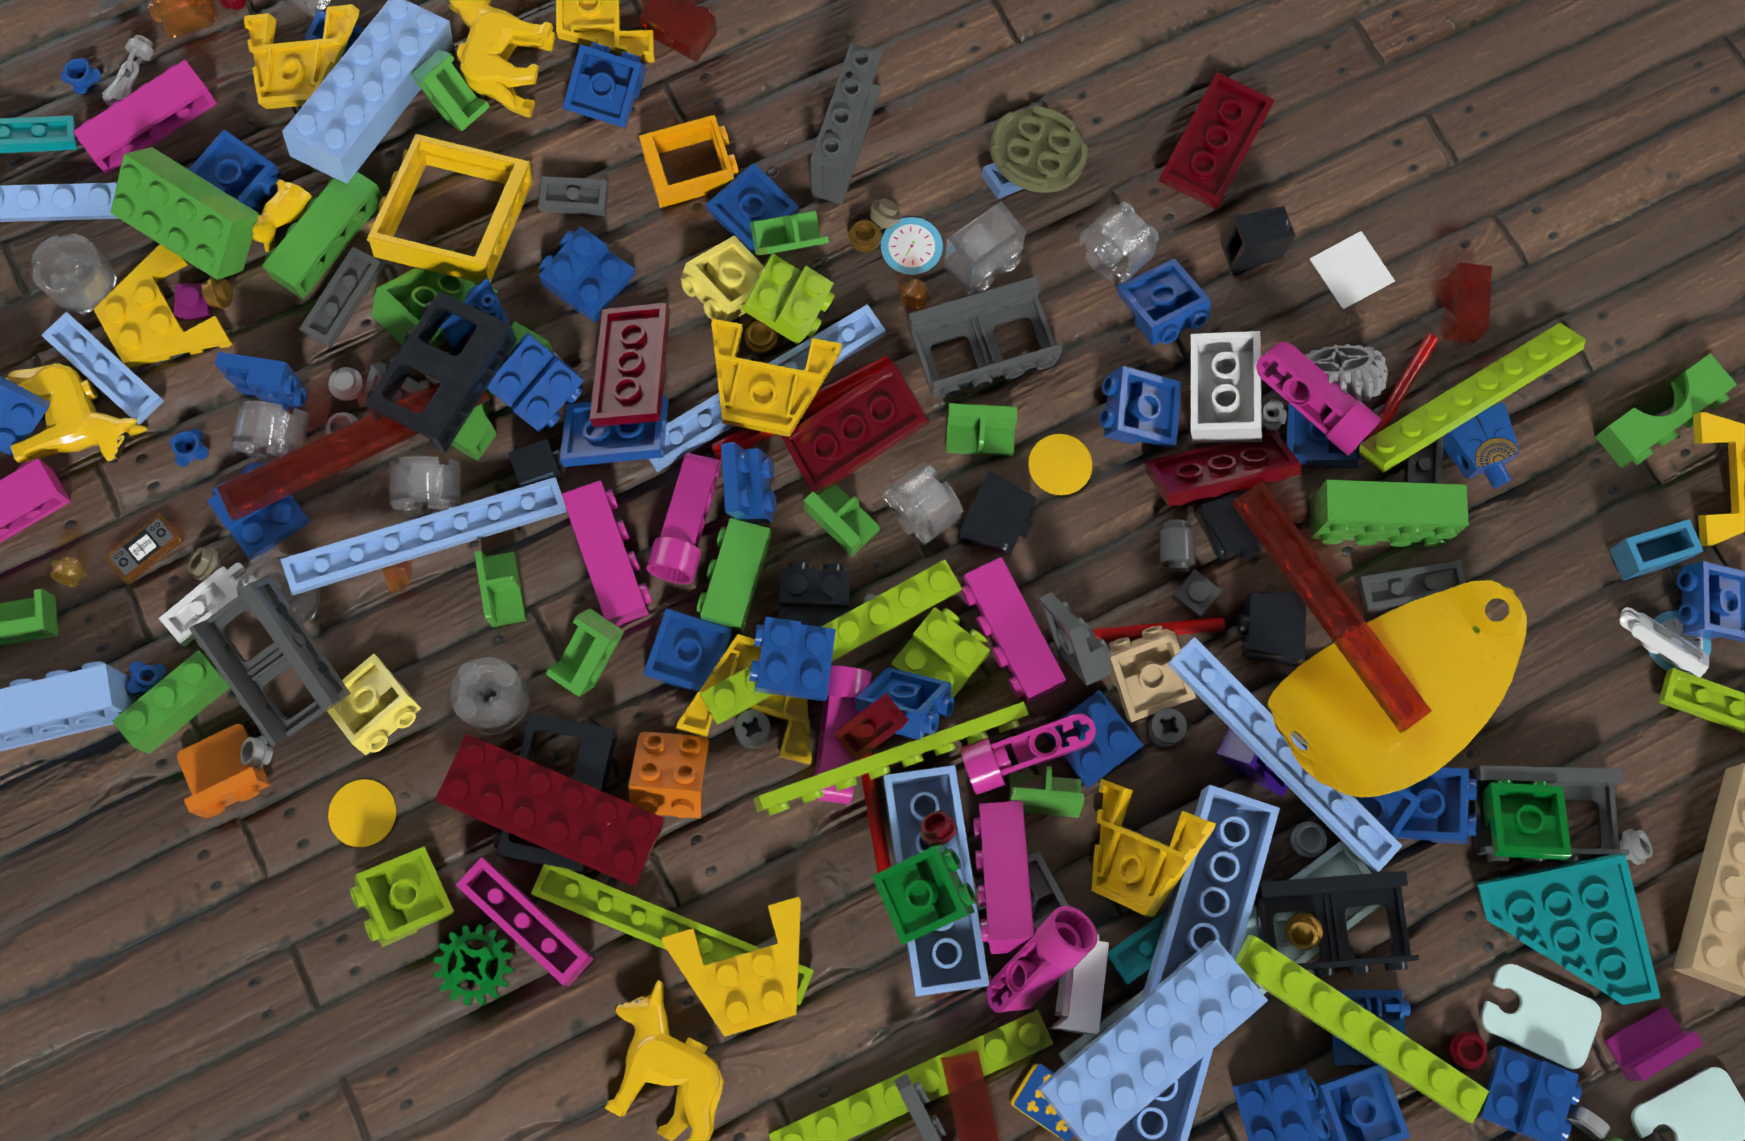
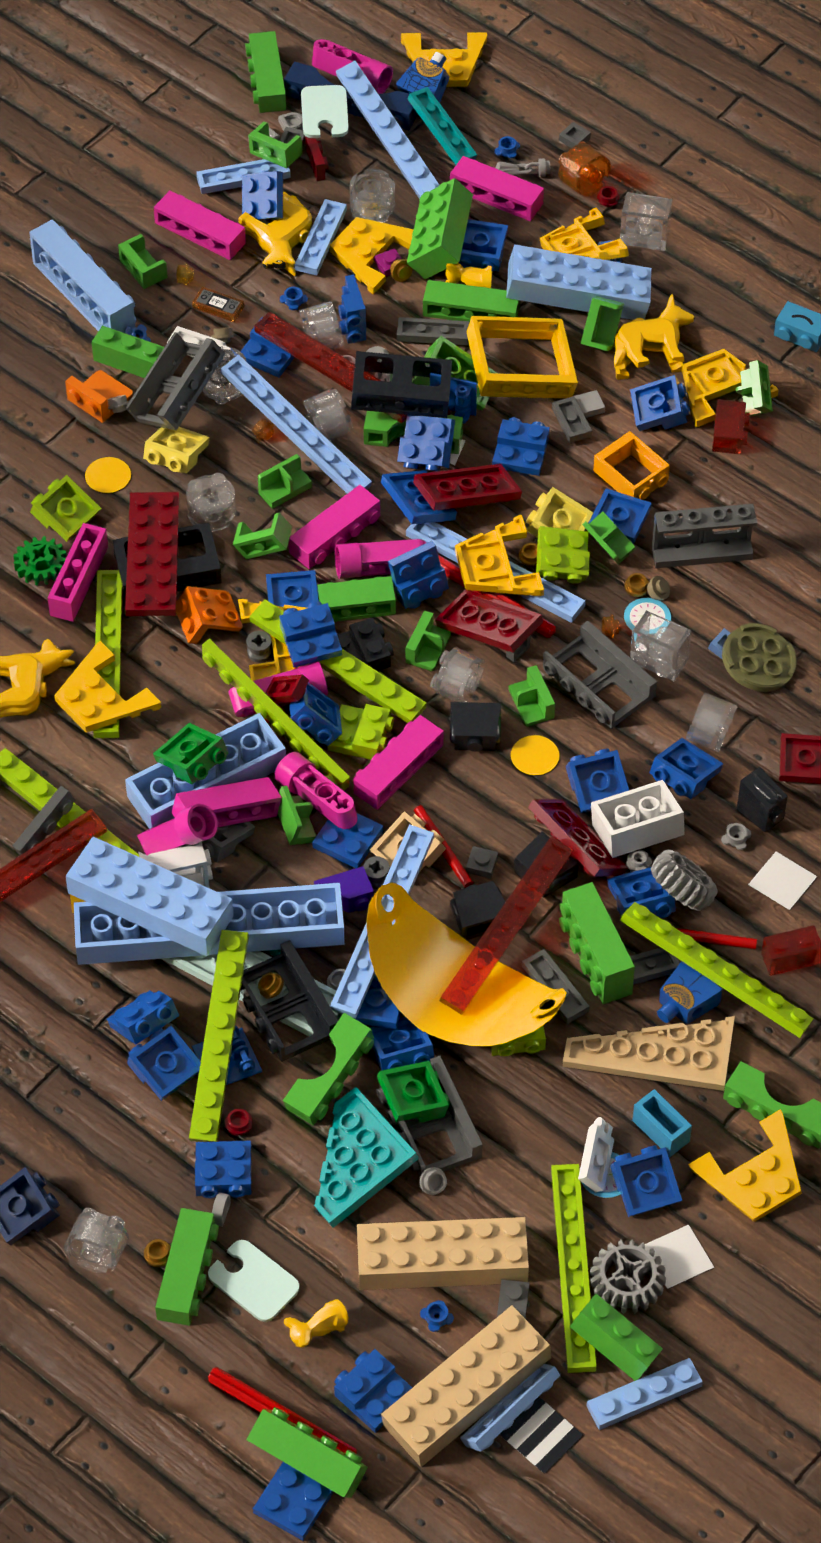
camera: 70 degrees right, 20 degrees down
black brick [508,439,564,487] -> none
dark red plate [921,811,957,846] -> none
dark grey plate [1039,592,1112,686] -> none
yellow wing [1091,779,1216,917] -> none
dark grey brick [1159,520,1195,573] -> none
dark pink beam [1256,342,1382,456] -> none
light aqua piece [1480,964,1602,1069] -> none
magenta panel [1605,1006,1704,1081] -> none
none -> bright green arch [283,1013,374,1126]
none -> dark purple slope [314,866,374,913]
none -> tan wing [563,1016,735,1091]
none -> light grey tile [575,390,605,418]
none -> light grey plate [721,823,751,850]

